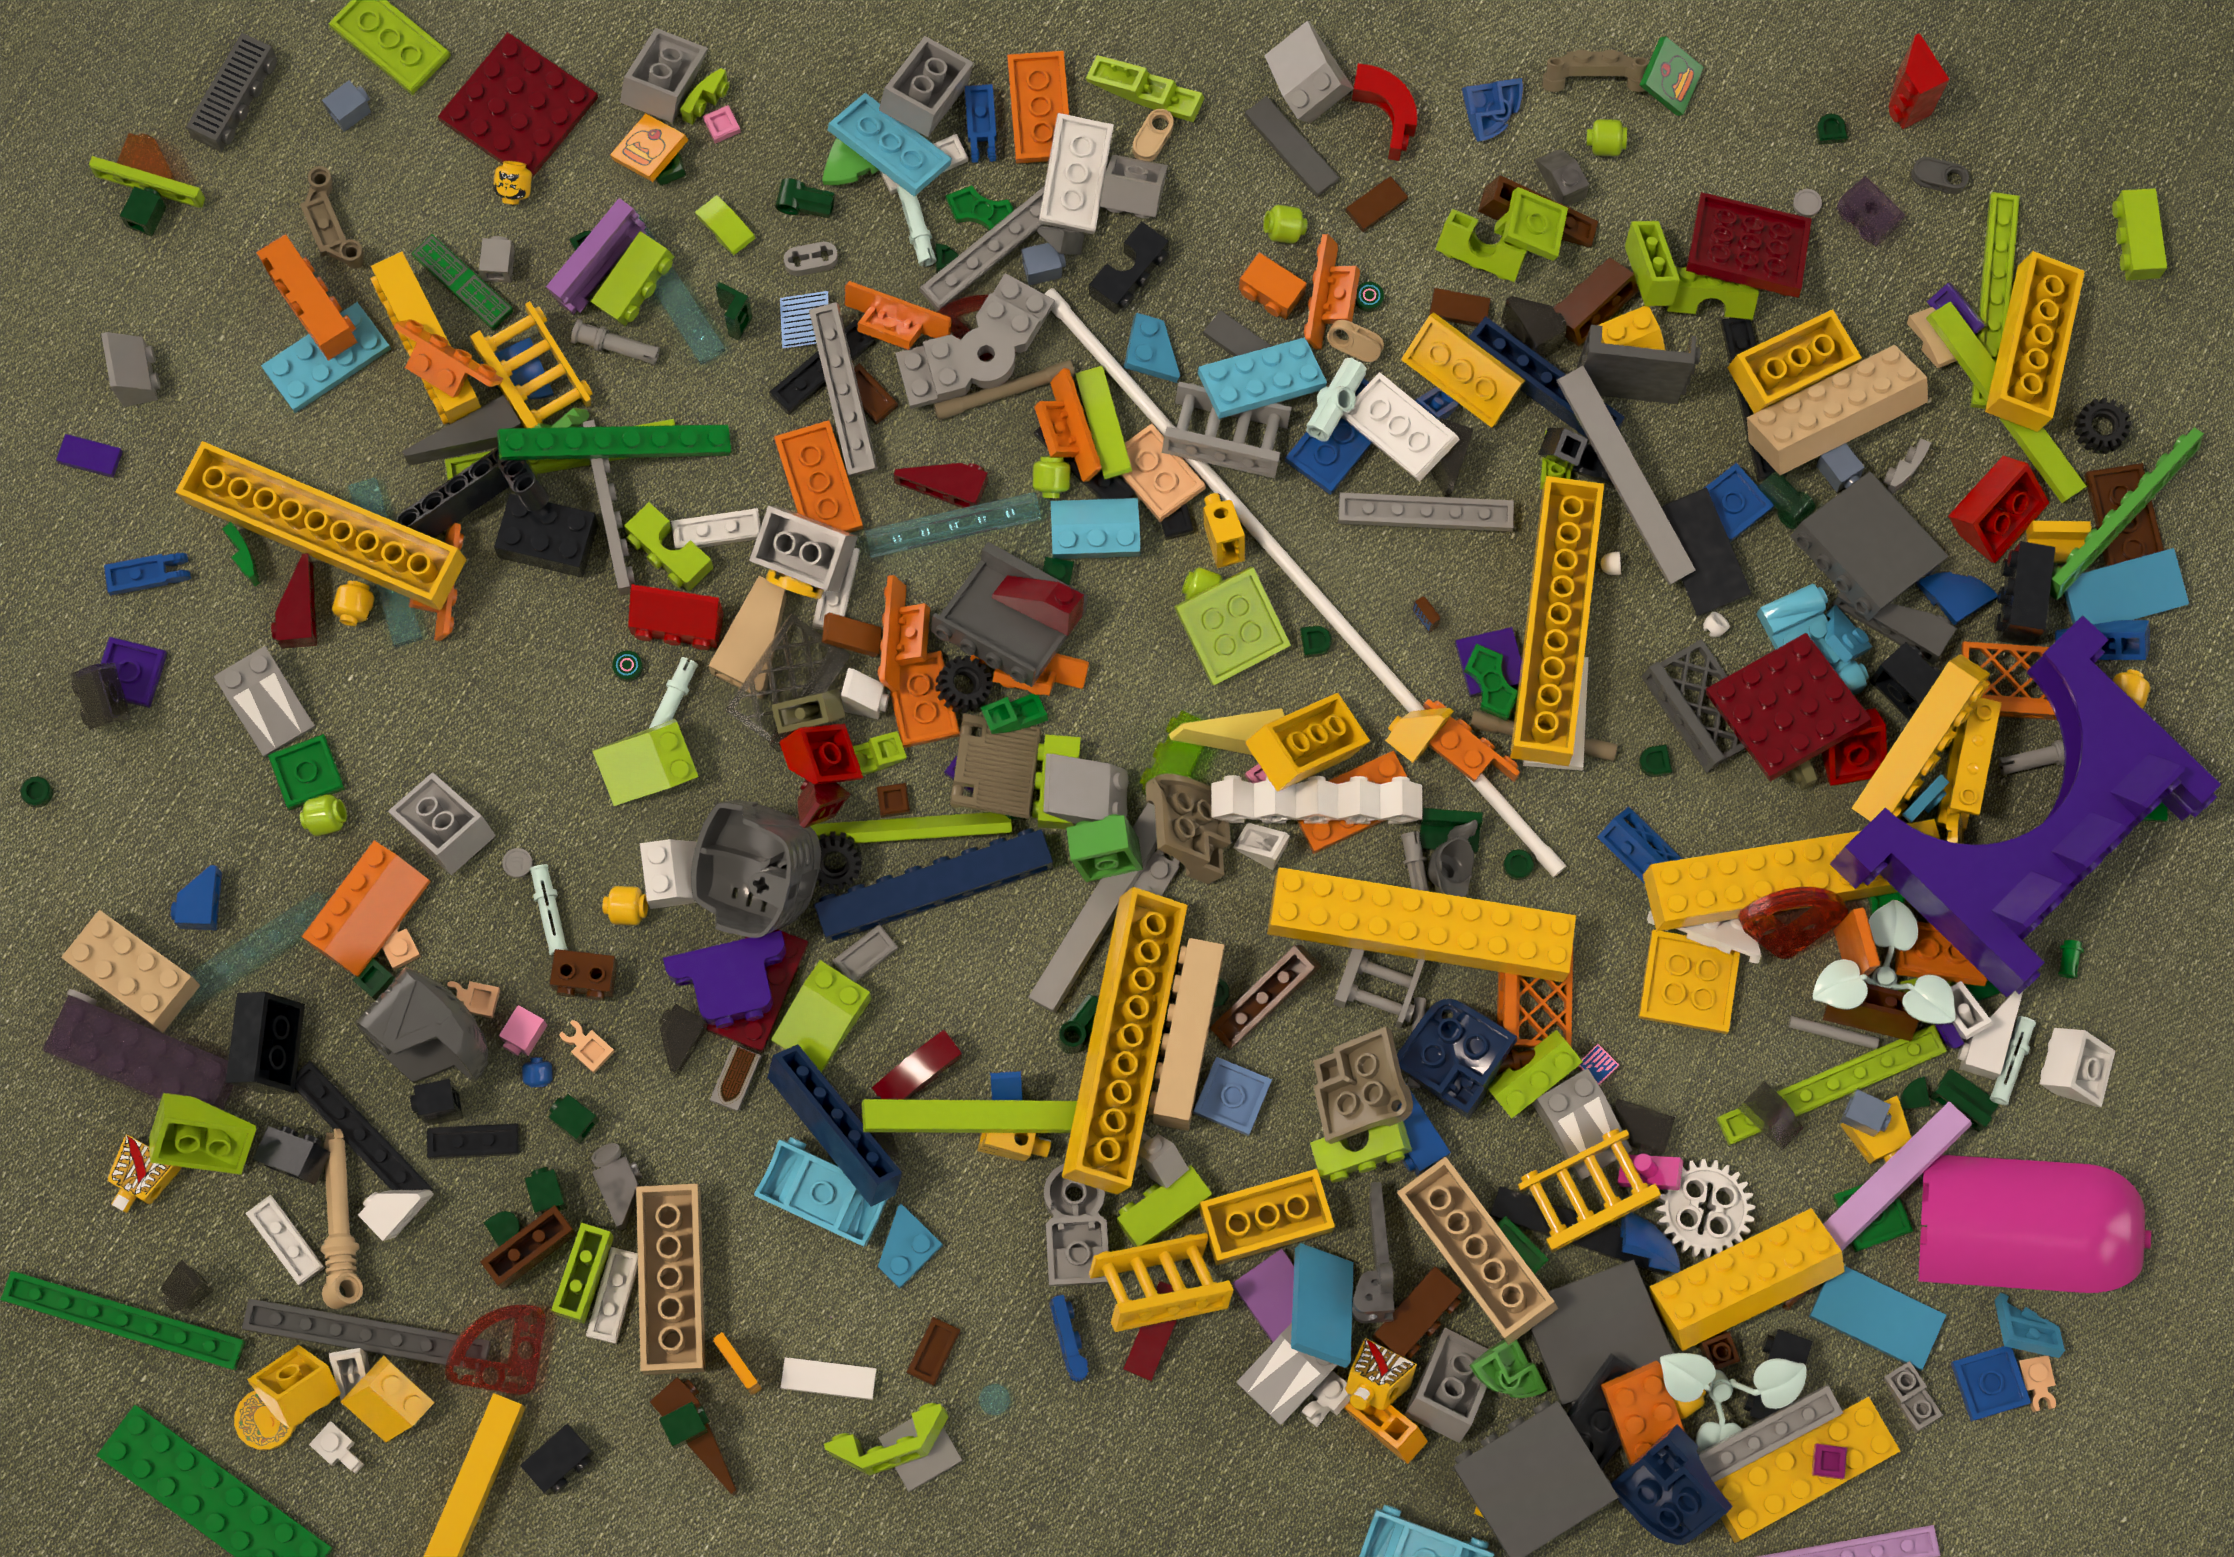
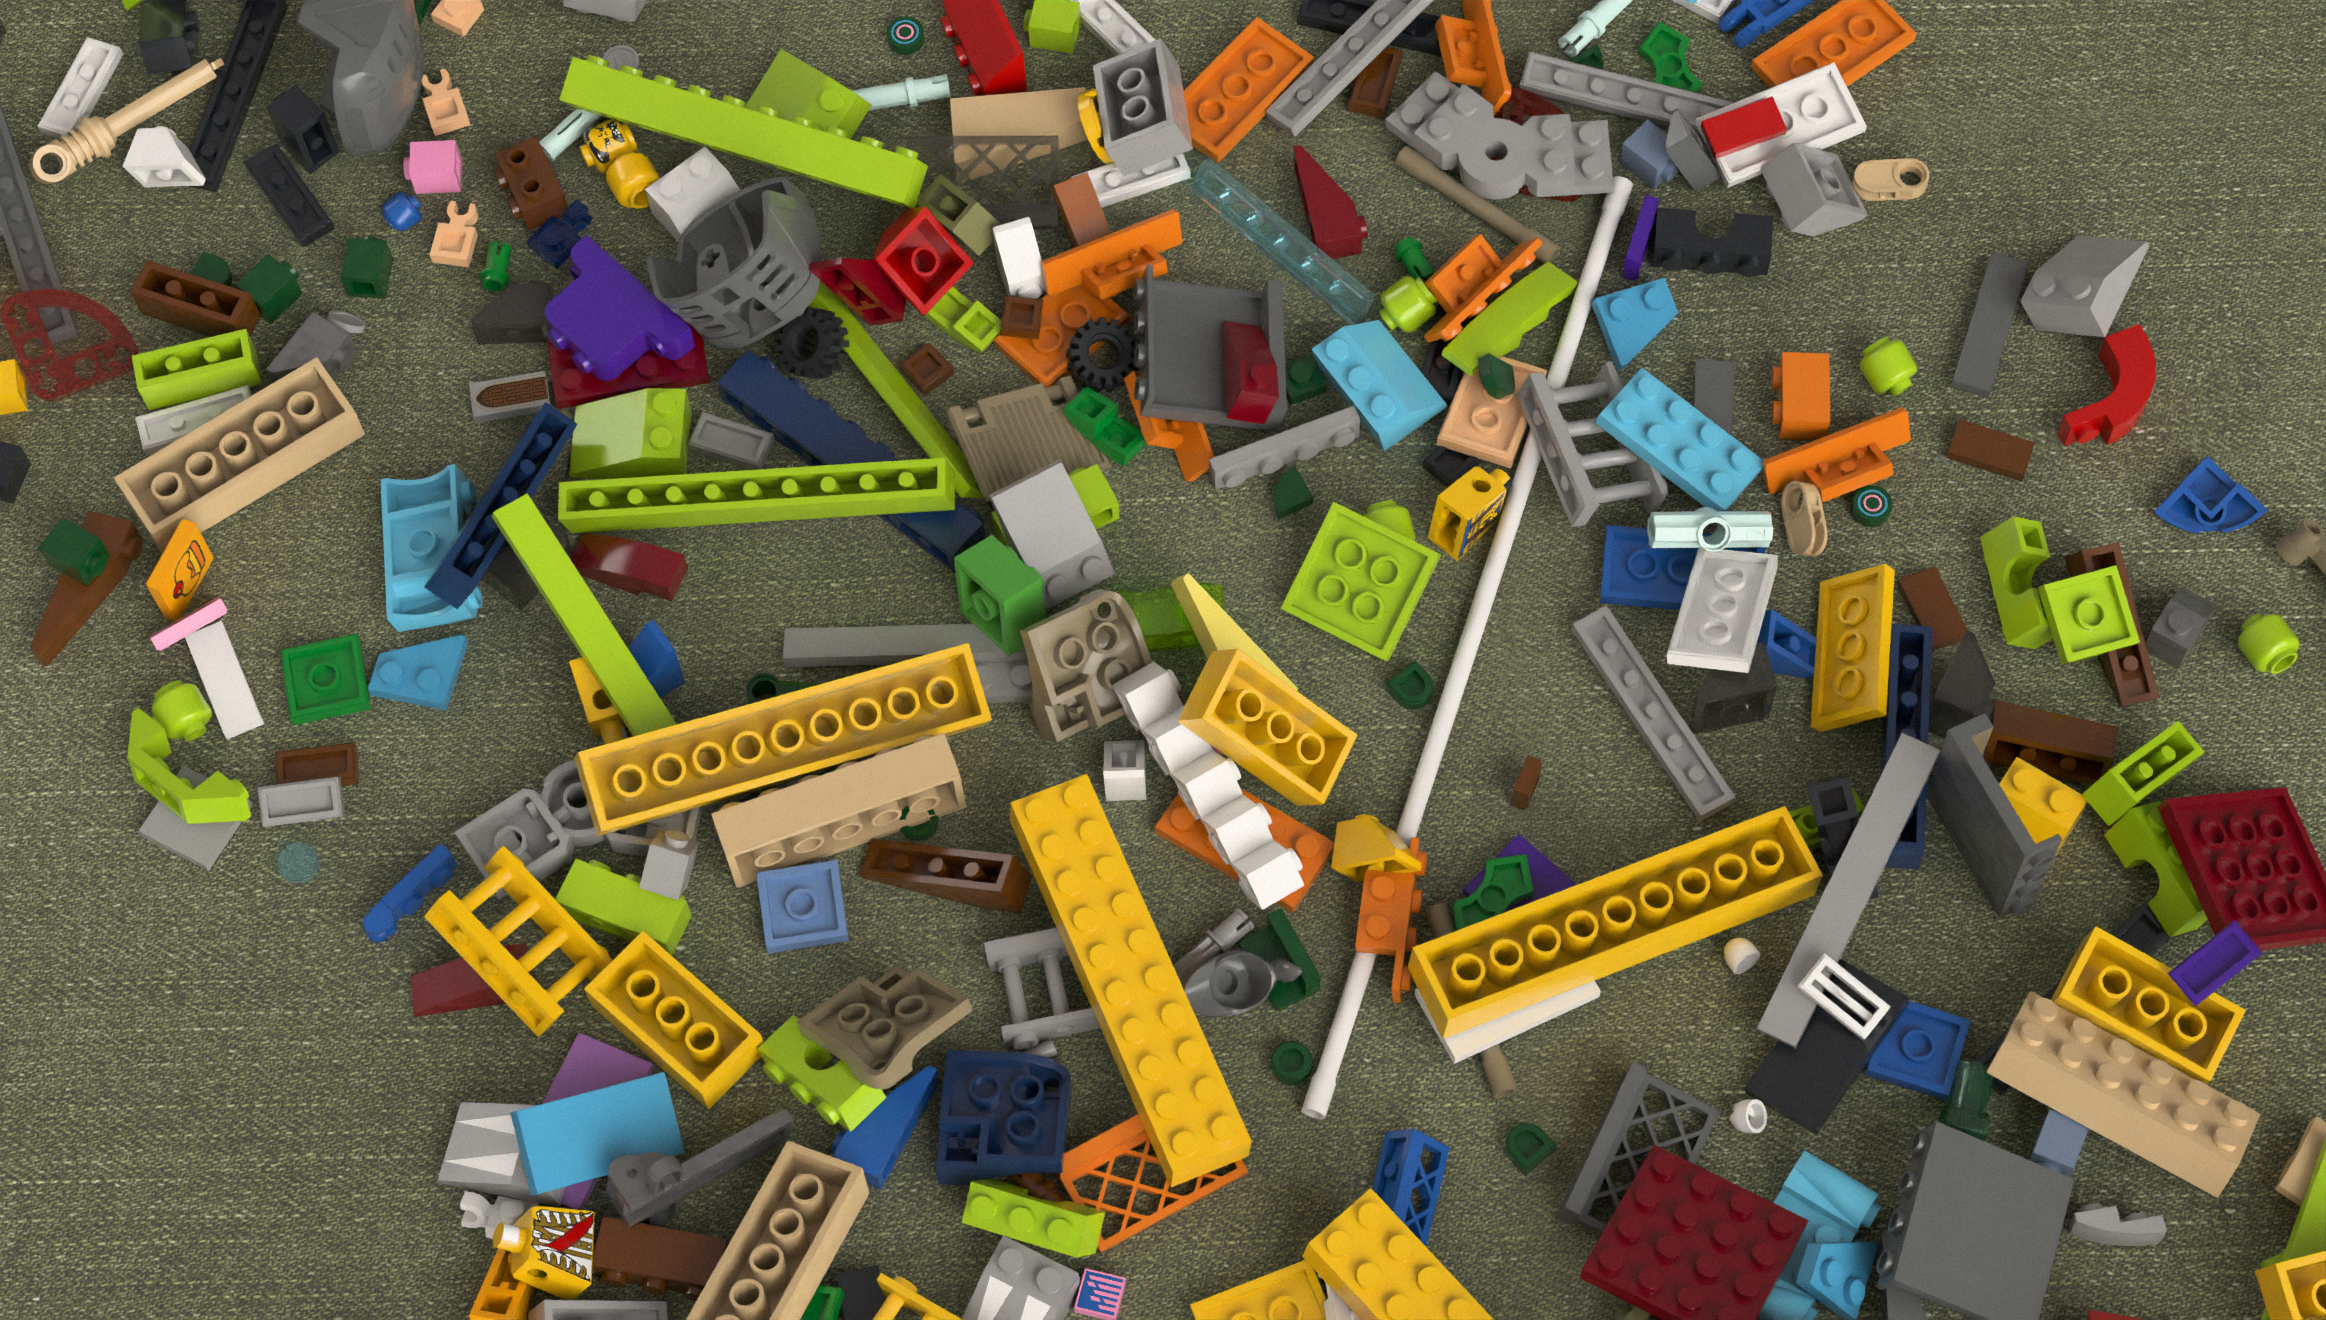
camera: 65 degrees right, 10 degrees down
lime slope [1086,55,1205,122] -> none
none -> bright pink tile [149,597,227,651]
none -> lime head [151,680,212,742]
none -> light grey tile [257,777,345,827]
none -> green tile [280,633,372,726]
none -> green pin [479,241,512,292]
none -> clear blue plate [527,199,593,269]
none -> lime brick [558,458,955,534]
none -> lime brick [559,55,928,208]
none -> yellow head [579,119,638,174]
none -> reddish brown tile [1001,296,1043,339]
none -> light grey plate [1209,405,1360,490]
none -> dark green tile [1274,467,1313,519]
none -> green pin [1394,237,1436,282]
none -> dark green tile [1478,353,1515,400]
none -> dark purple tile [1622,195,1659,281]
none -> red tile [1700,96,1787,159]
none -> white tile [1796,953,1891,1040]
none -> dark purple tile [2167,920,2263,1007]

